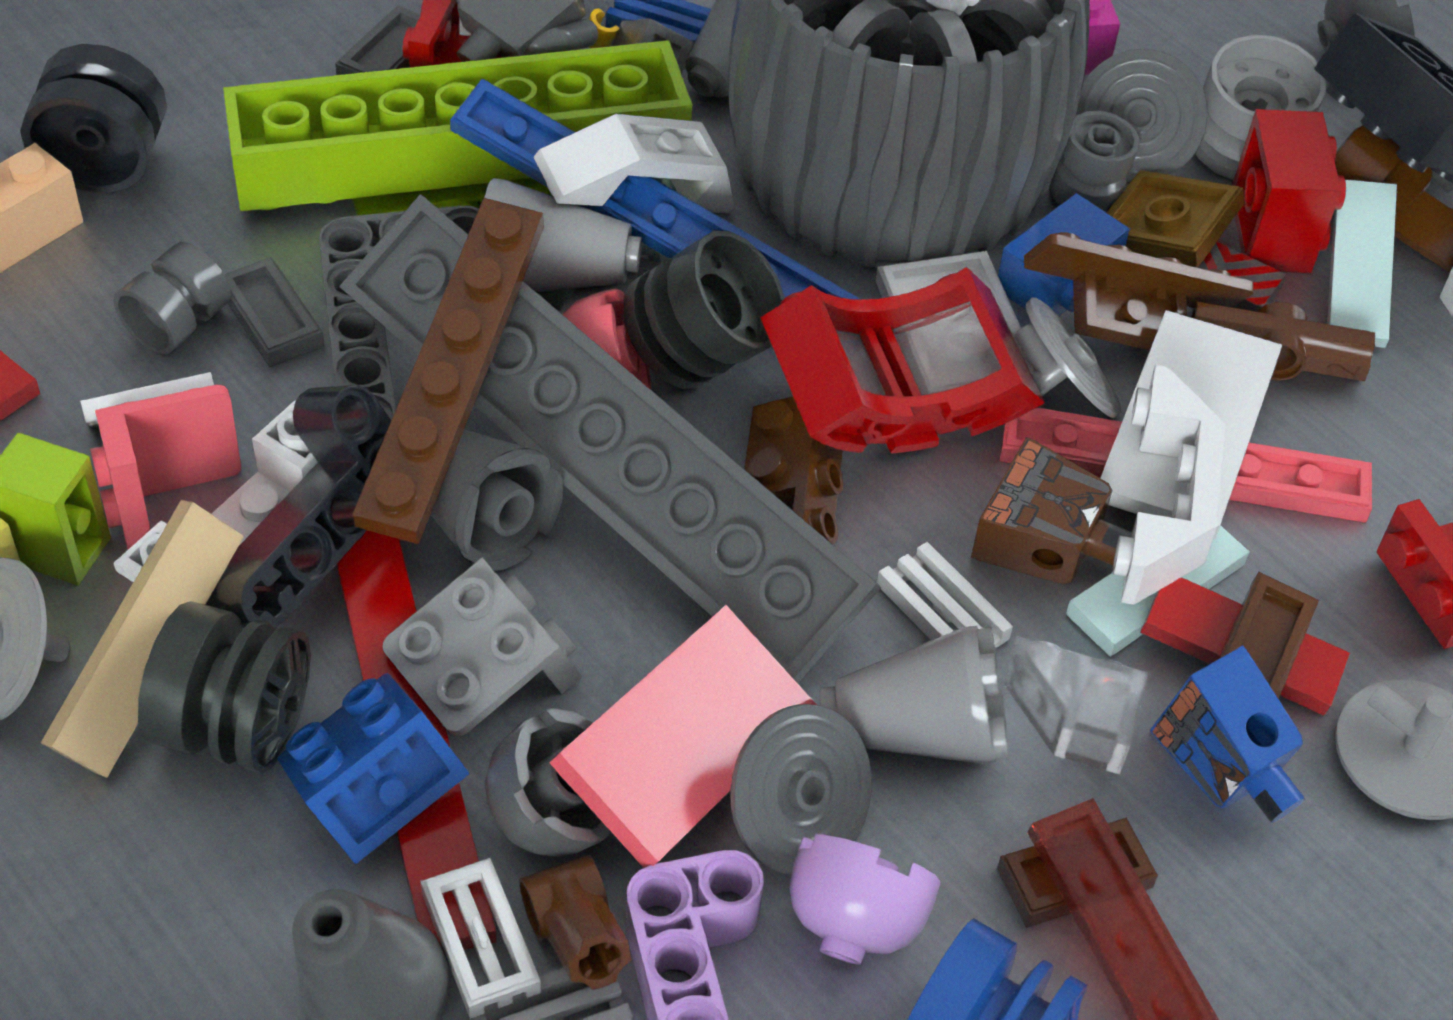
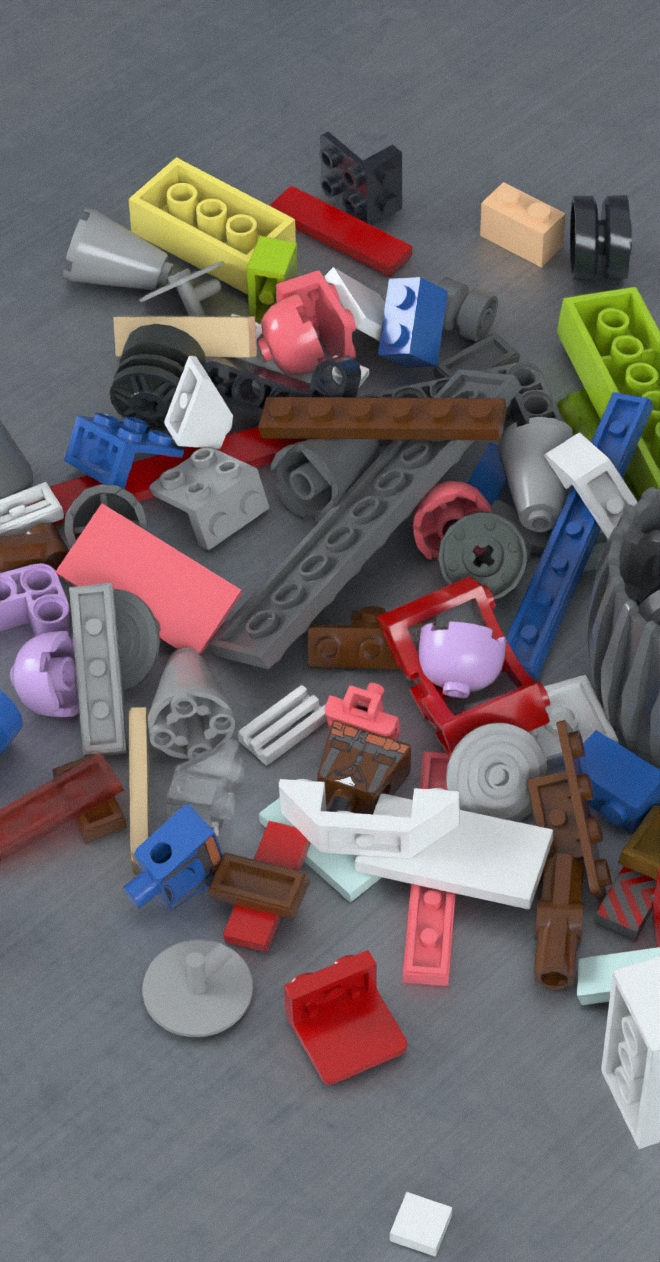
camera: 90 degrees right, 0 degrees up
none -> light grey tile [69,583,128,757]
none -> tan tile [129,707,150,877]
none -> white slope [164,356,233,449]
none -> coral cylinder [257,293,325,375]
none -> coral piece [324,683,401,740]
none -> blue brick [378,277,448,368]
none -> lavender cylinder [419,622,507,698]

